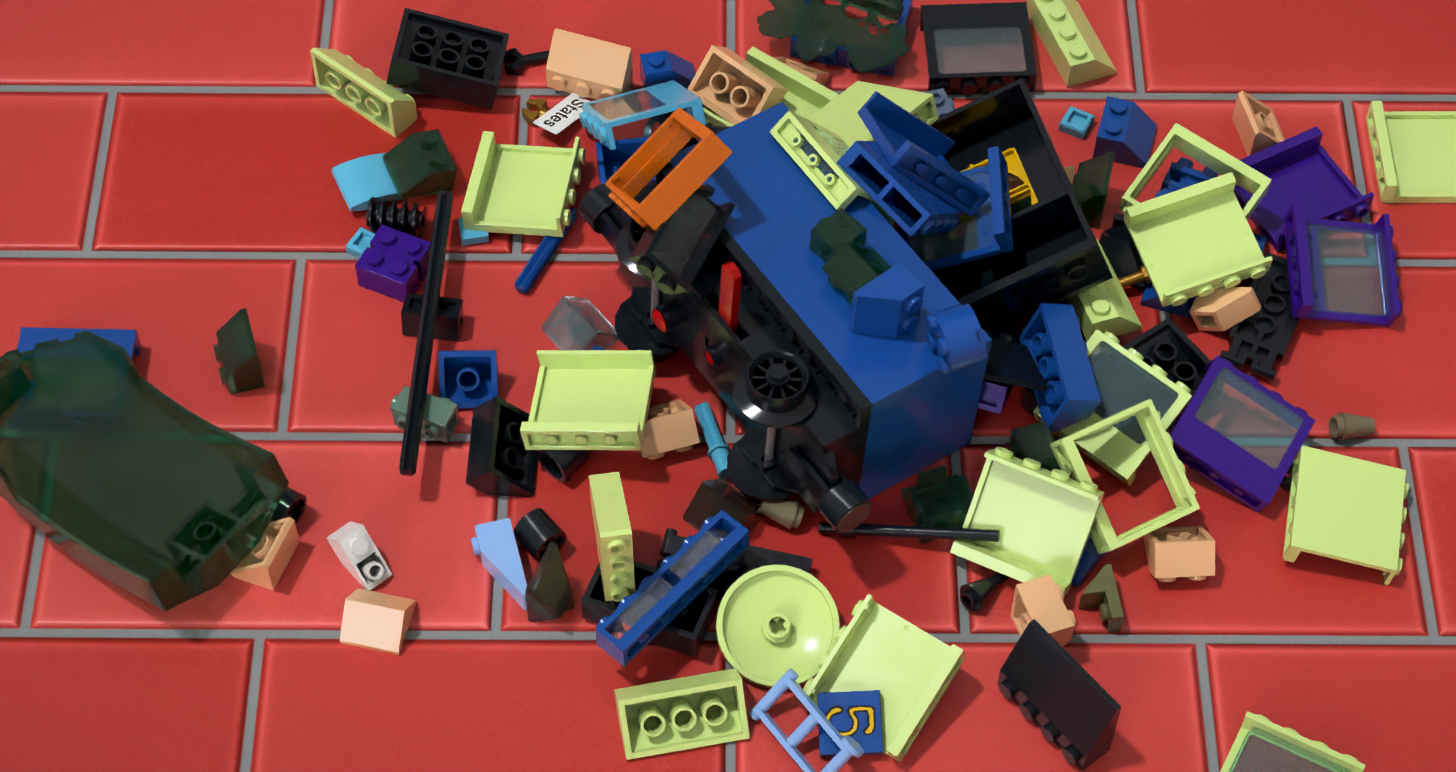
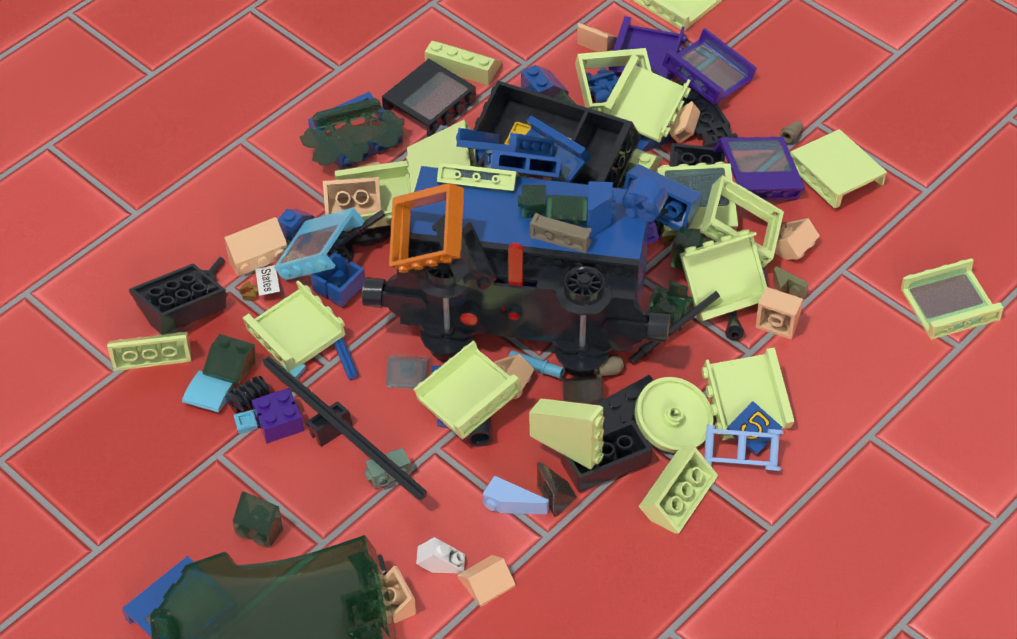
camera: 45 degrees left, 5 degrees down
blue slope [438,350,499,409] -> none
black slope [466,396,538,497] -> none
black piece [514,508,567,561] -> none
blue piece [596,510,749,667] -> none
black slope [998,619,1122,771] -> none
none -> dark tan container [530,213,592,253]

